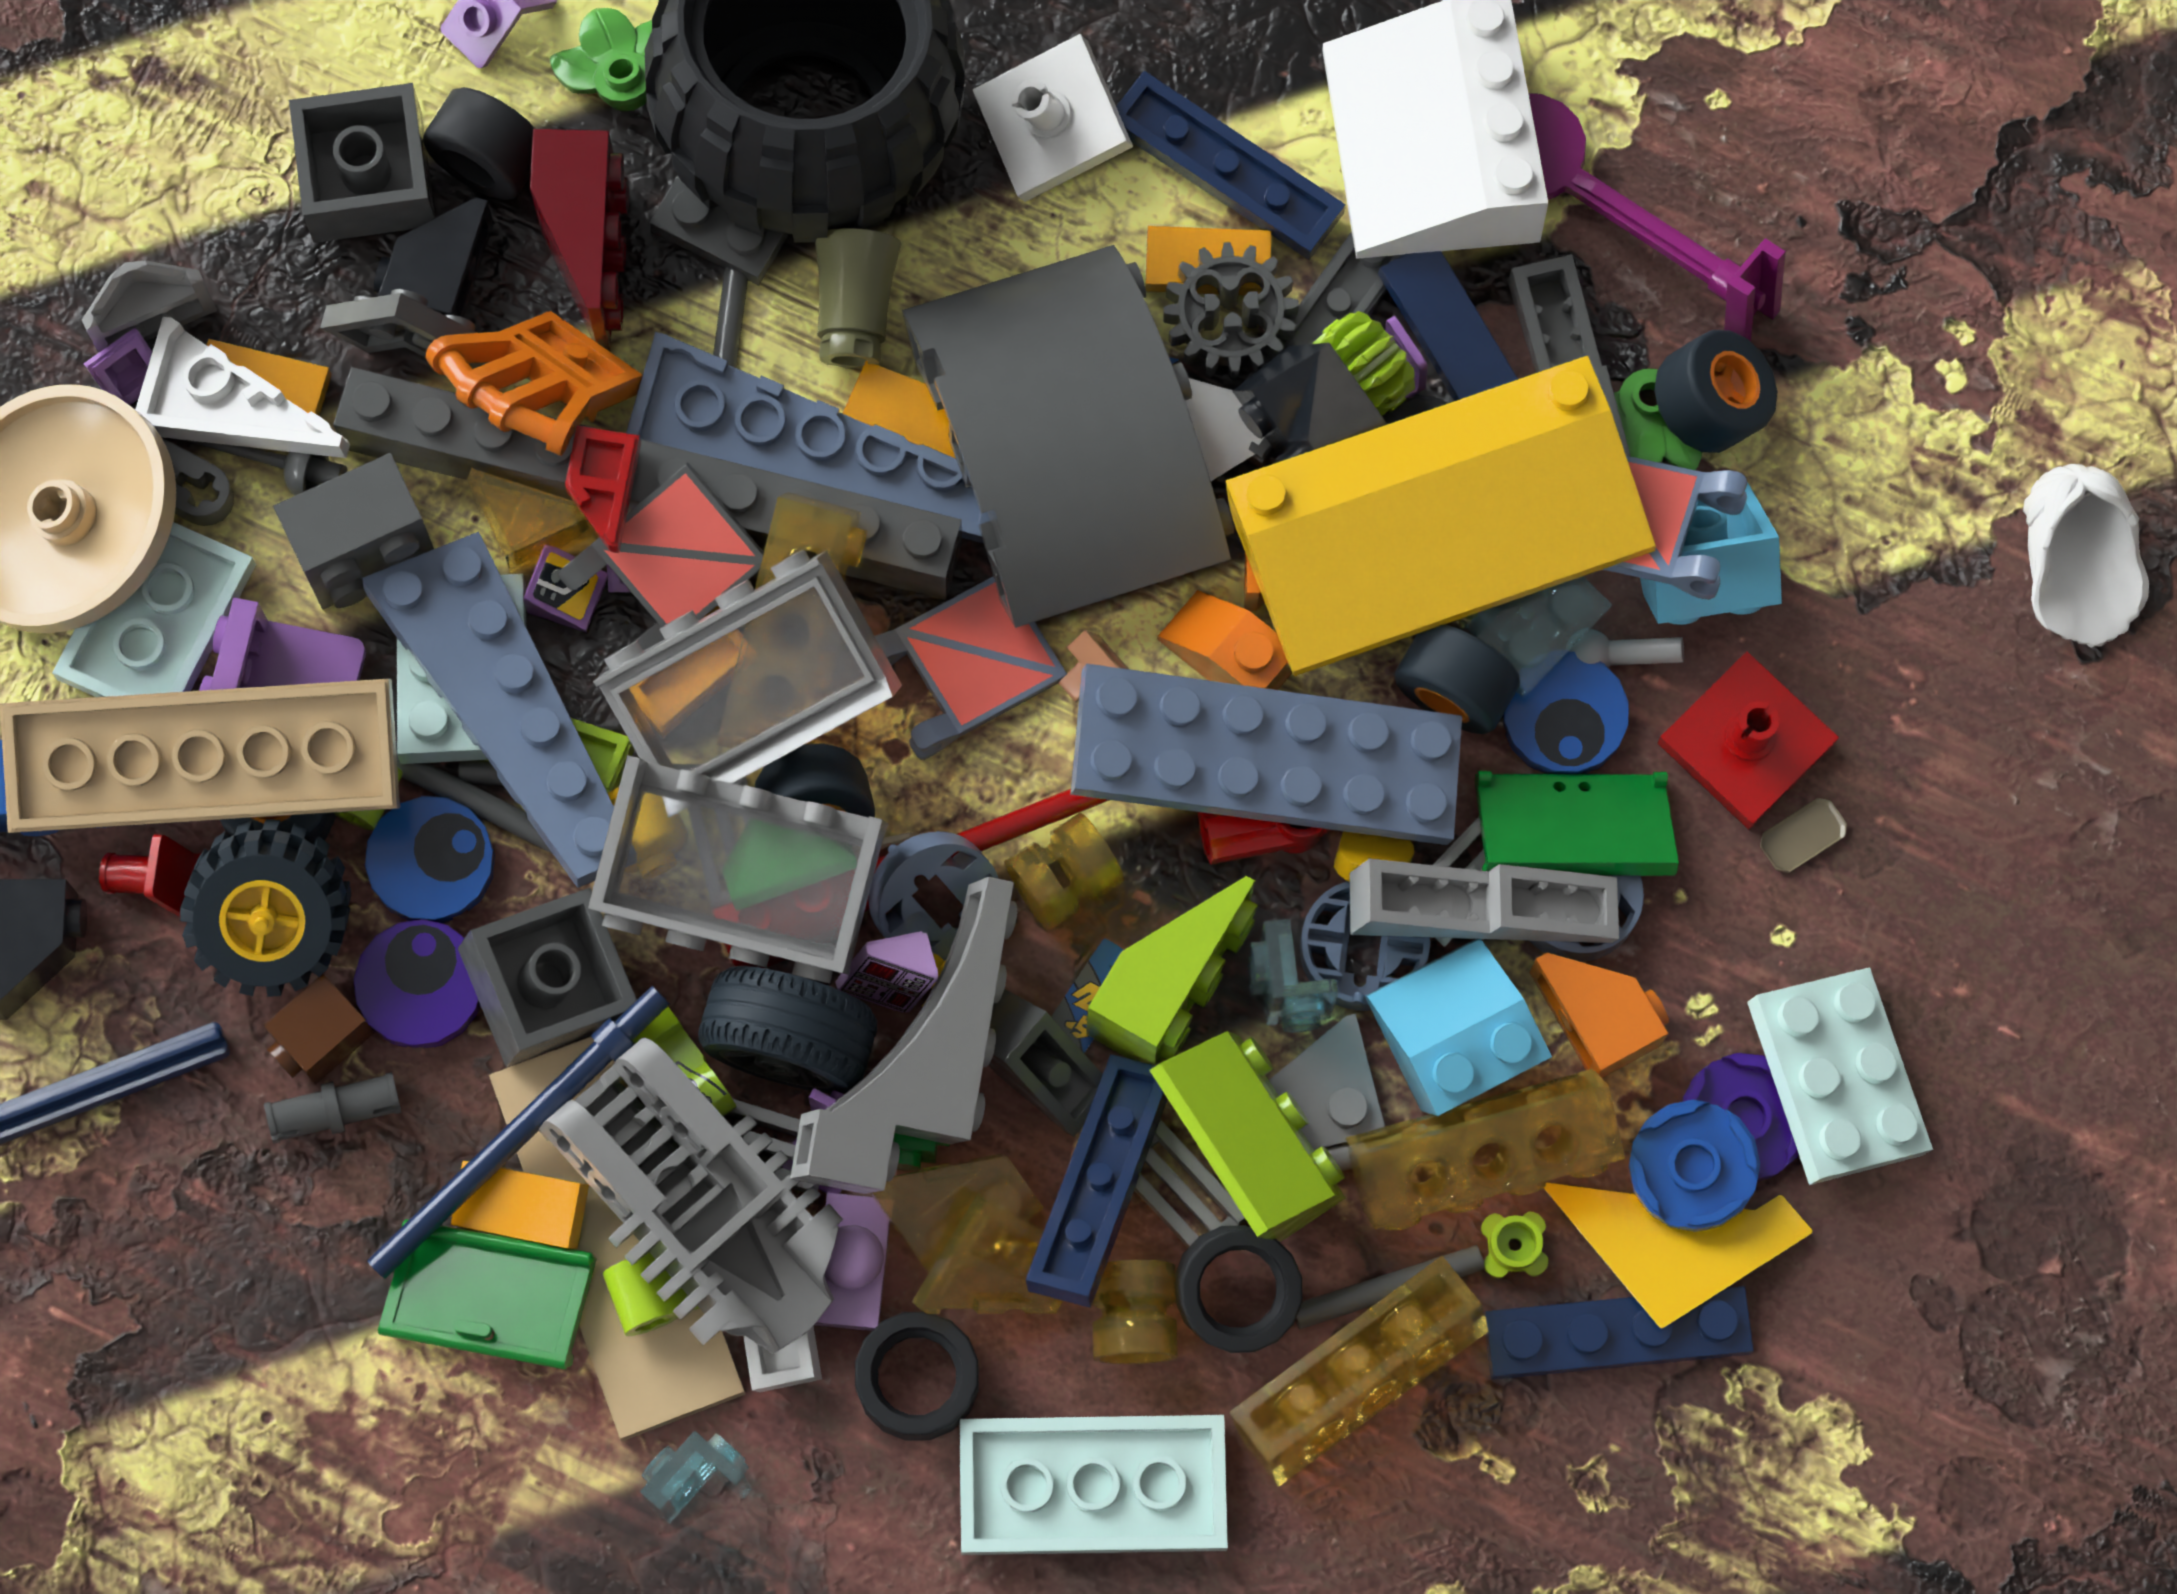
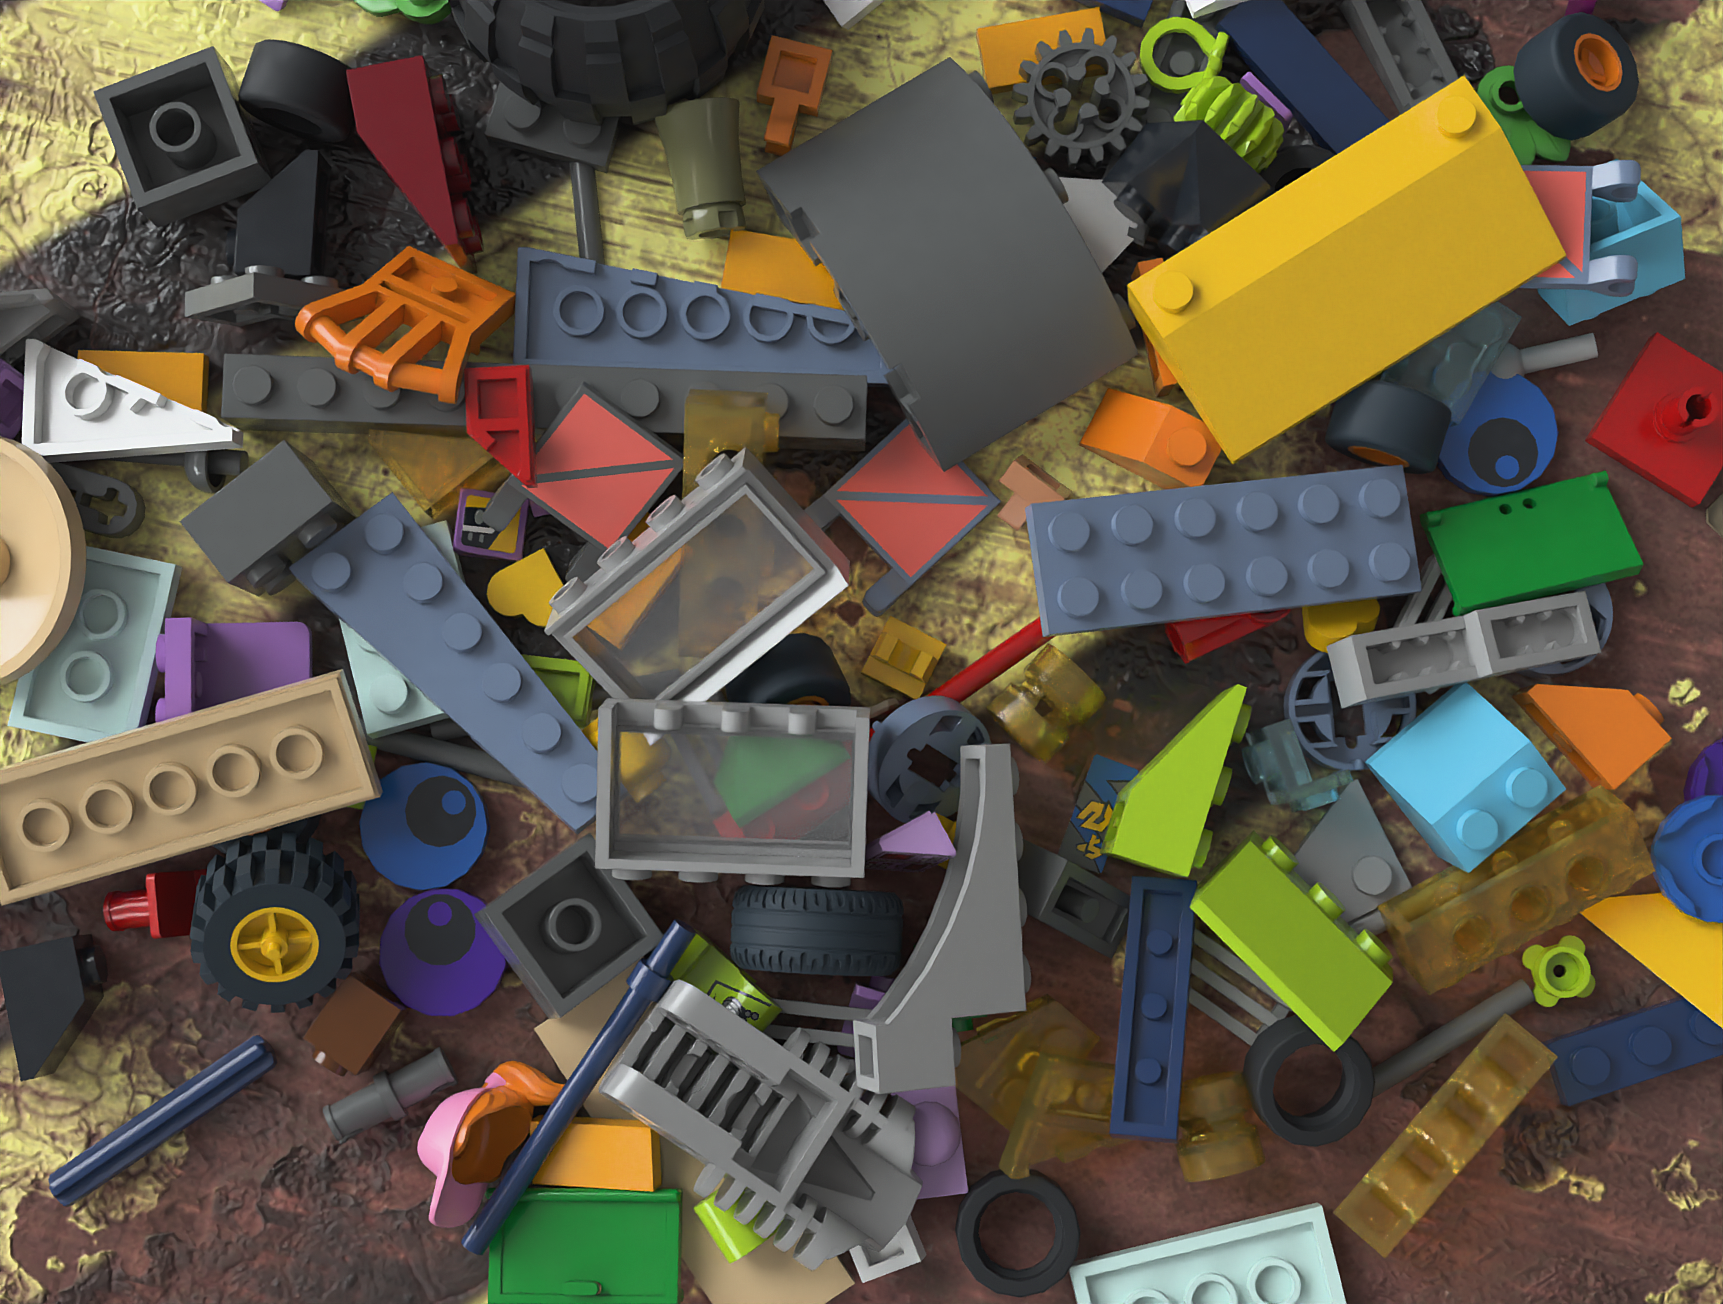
camera: 10 degrees left, 10 degrees up
none -> hair [417,1061,565,1228]
none -> yellow tile [487,548,564,628]
none -> orange plate [756,35,833,156]
none -> yellow tile [861,616,947,700]
none -> lime piece [1139,17,1230,94]

